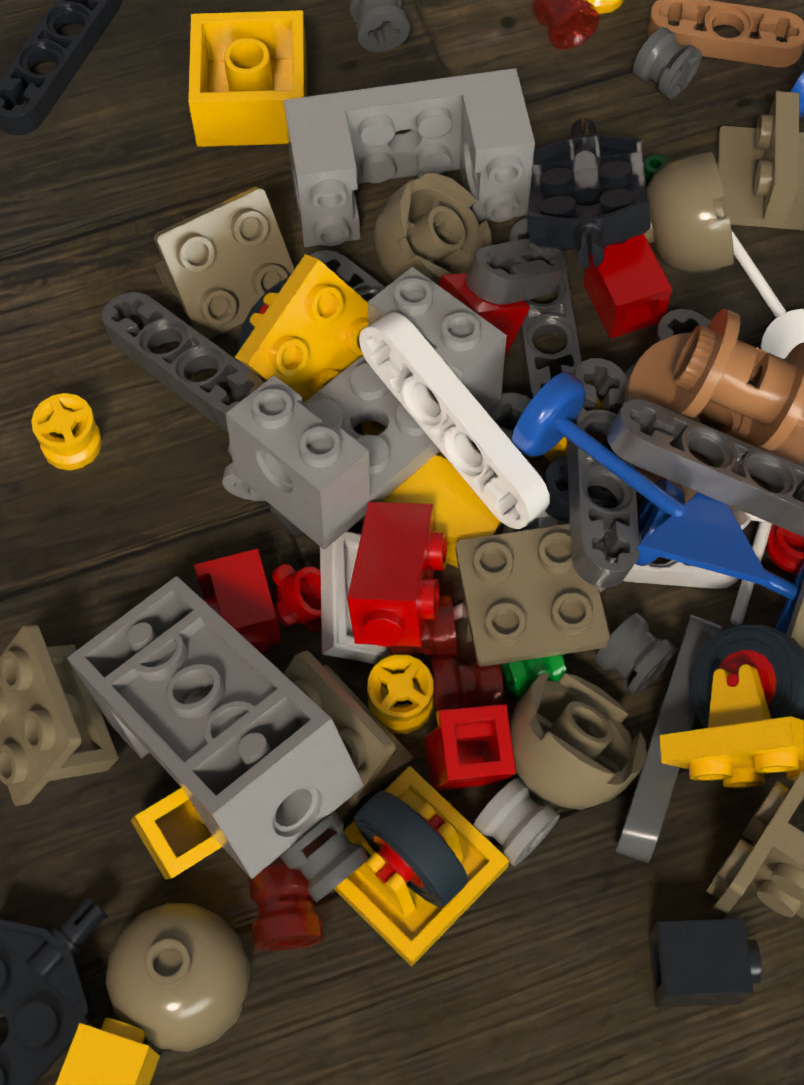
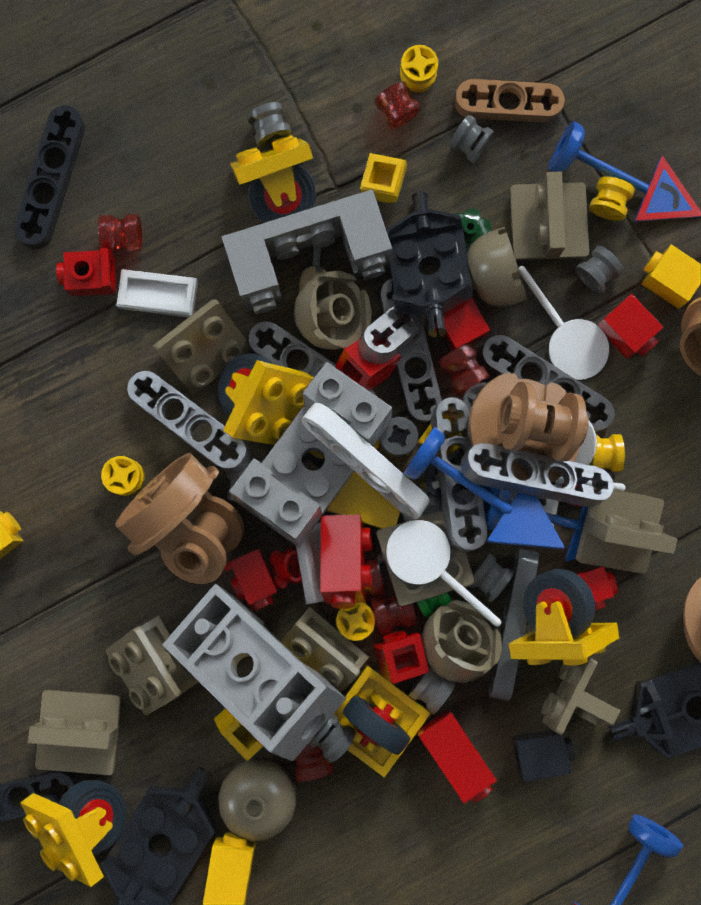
camera: 10 degrees left, 20 degrees up
yellow brick [188,10,307,147] -> none
none -> red brick [56,248,116,296]
none -> clear red wheel [98,213,143,253]
none -> medium nougat piece [115,453,244,584]
none -> white tile [116,269,198,317]
none -> yellow plate [230,135,316,223]
none -> yellow brick [360,153,407,203]
none -> white piece [386,520,501,627]
none -> red brick [417,708,497,804]
none -> clear red wheel [438,343,490,395]

